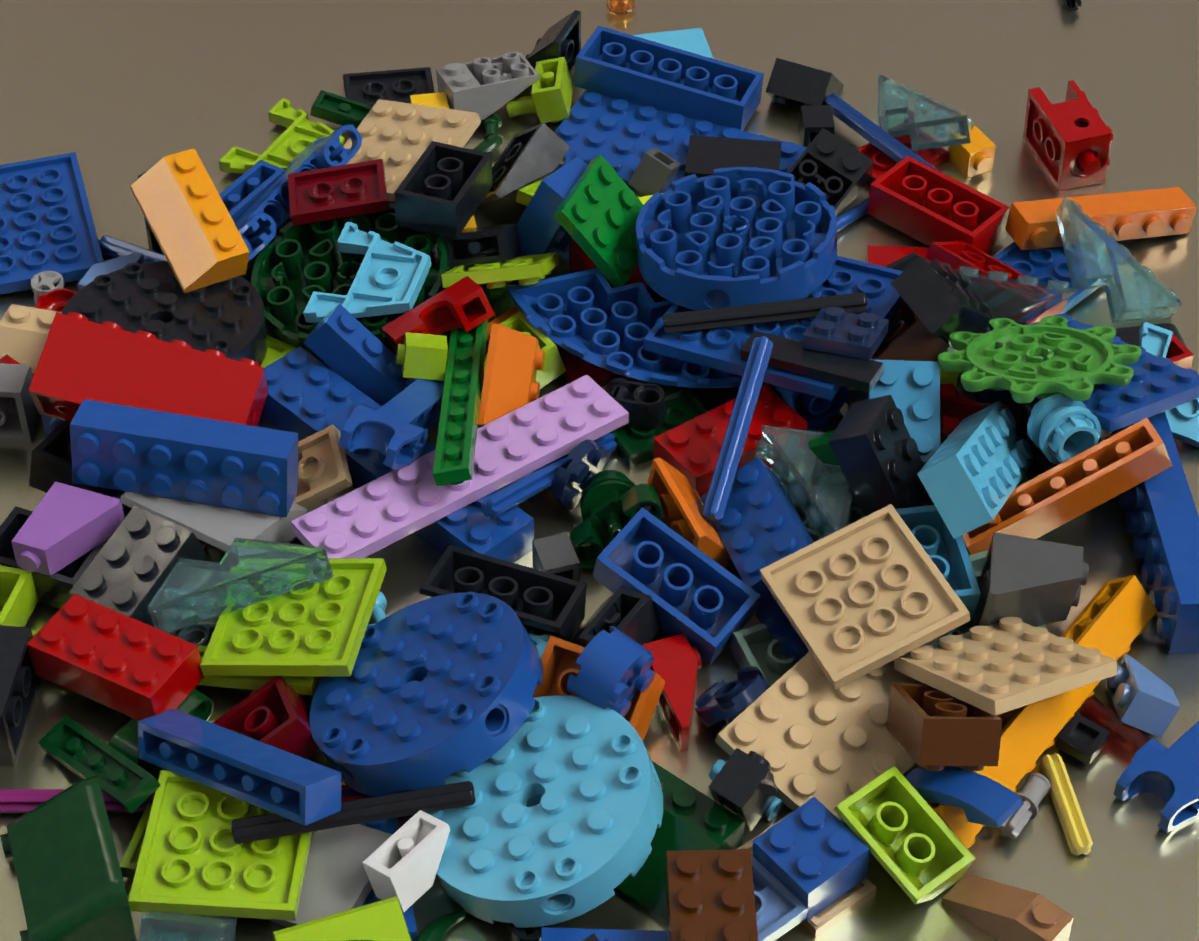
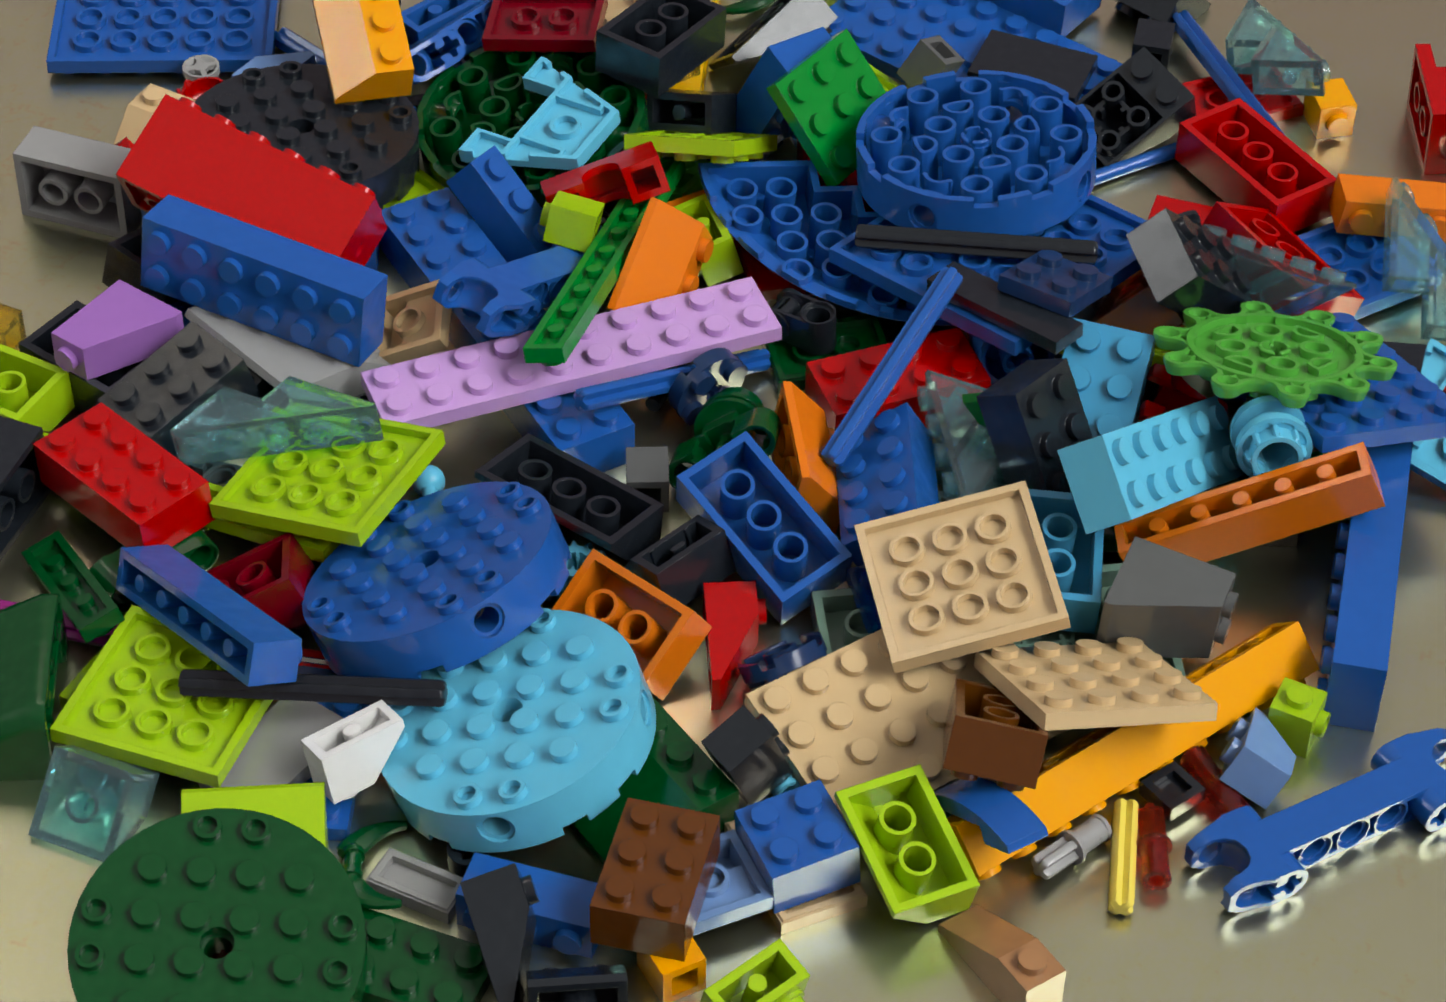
camera: 15 degrees right, 0 degrees up
blue brick [567,626,655,717] -> none
none -> clear red axle [1136,803,1173,890]
none -> lime brick [1268,677,1331,759]

